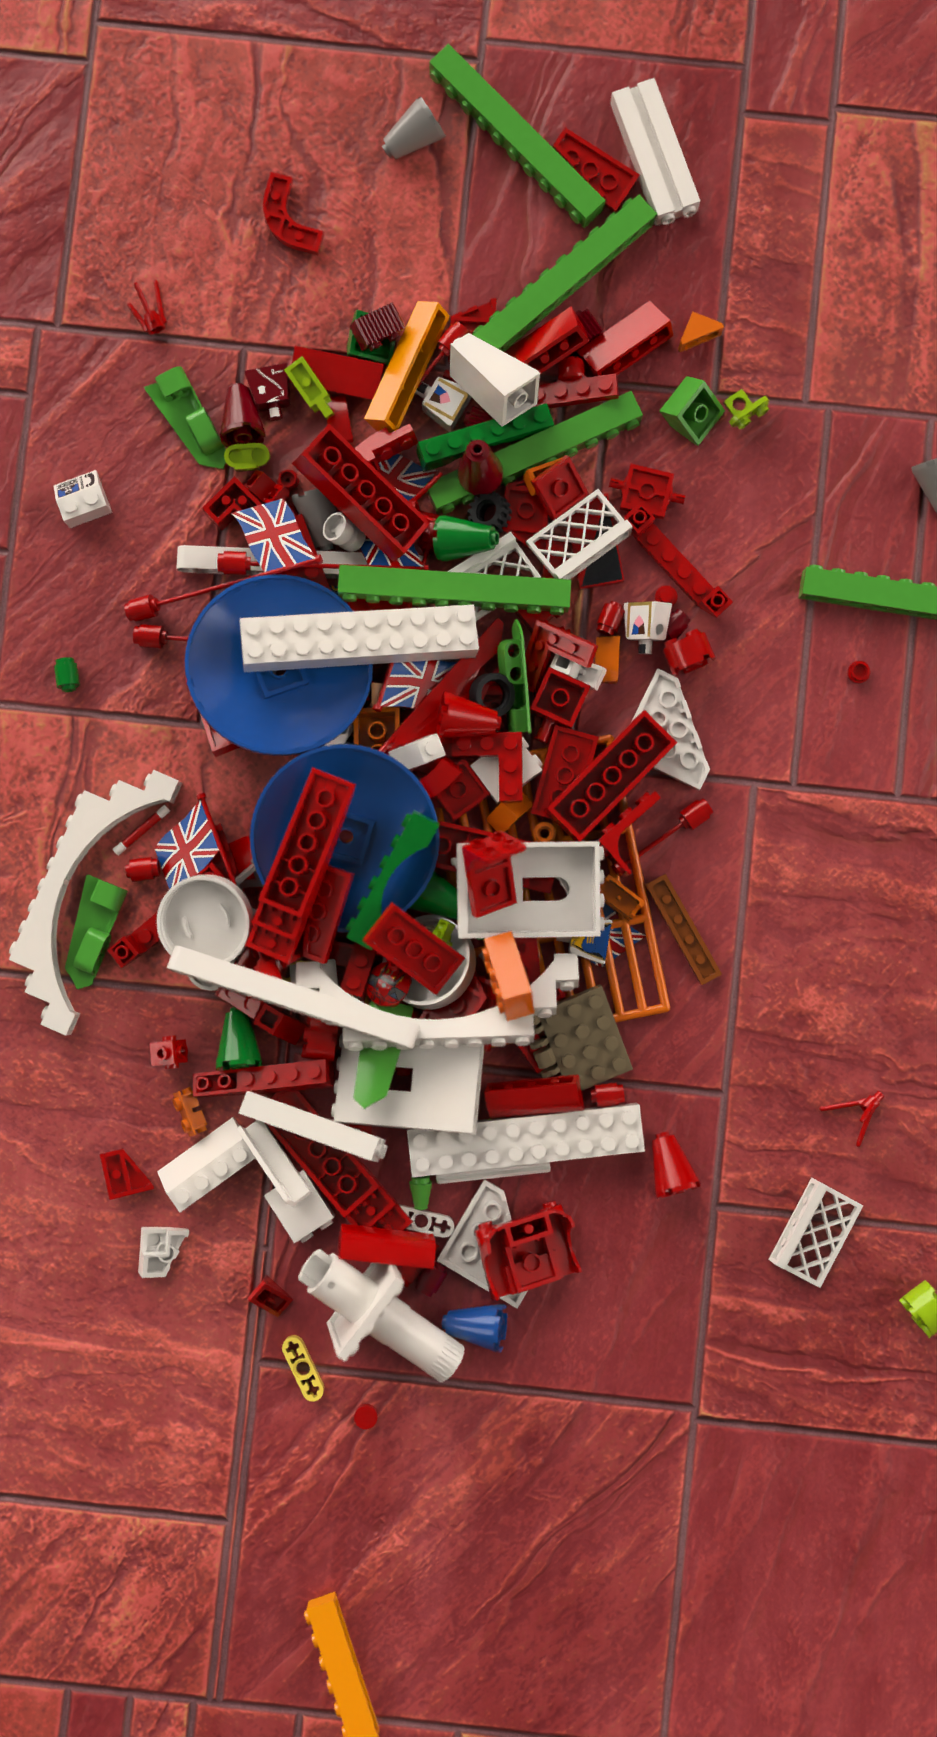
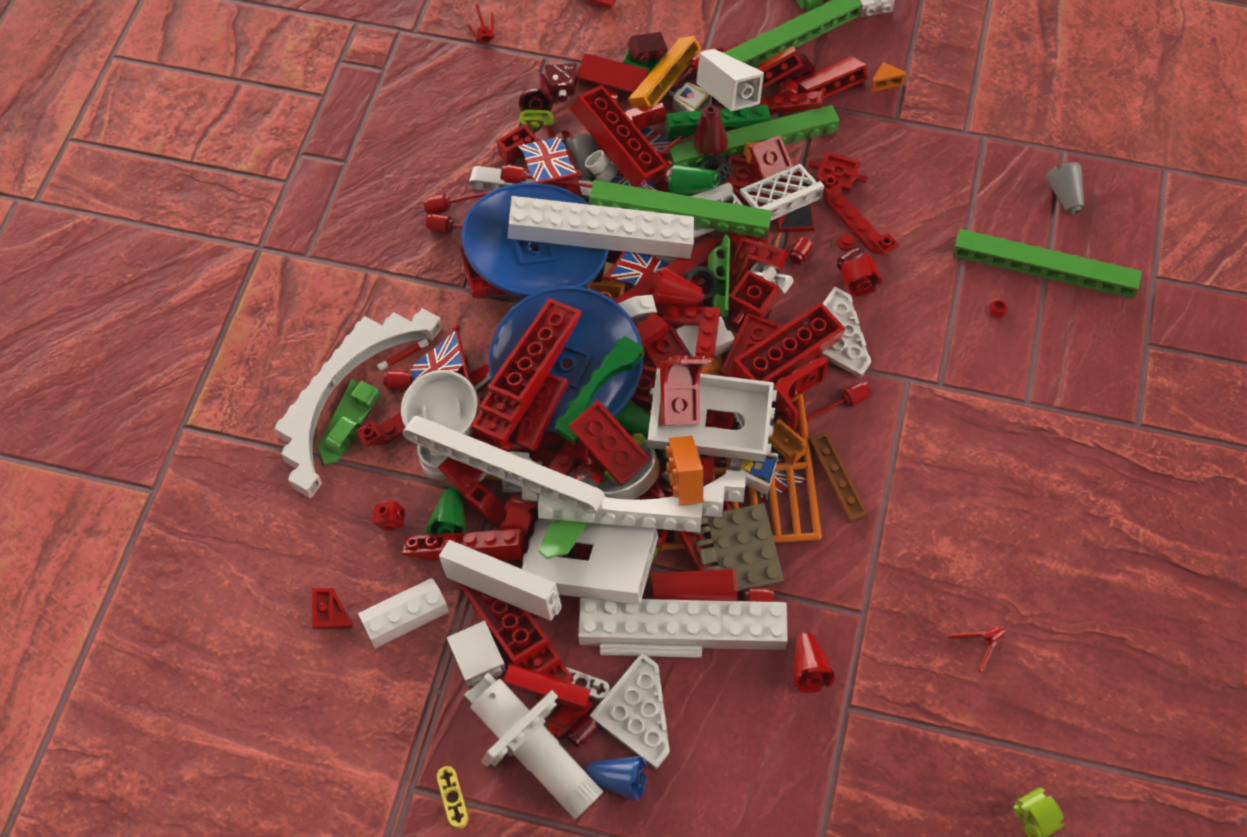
camera: 10 degrees right, 25 degrees down
white slope [54,470,112,528] -> none
green brick [54,657,80,692] -> none
white slope [138,1227,189,1278] -> none
bright green panel [144,366,226,470] -> none
orange hinge [172,1087,208,1137] -> none
white panel [236,1120,312,1207] -> none
red slope [247,1275,293,1317] -> none
lime hinge [284,356,334,419] -> none
bright green cone [409,1175,432,1210] -> none
red piece [475,1200,582,1301] -> none
orange slope [595,636,620,684] -> none
white torso [624,601,672,654] -> none
bright green slope [659,376,725,446] -> none
lime bracket [724,389,769,430] -> none
white fence [768,1177,863,1288] -> none

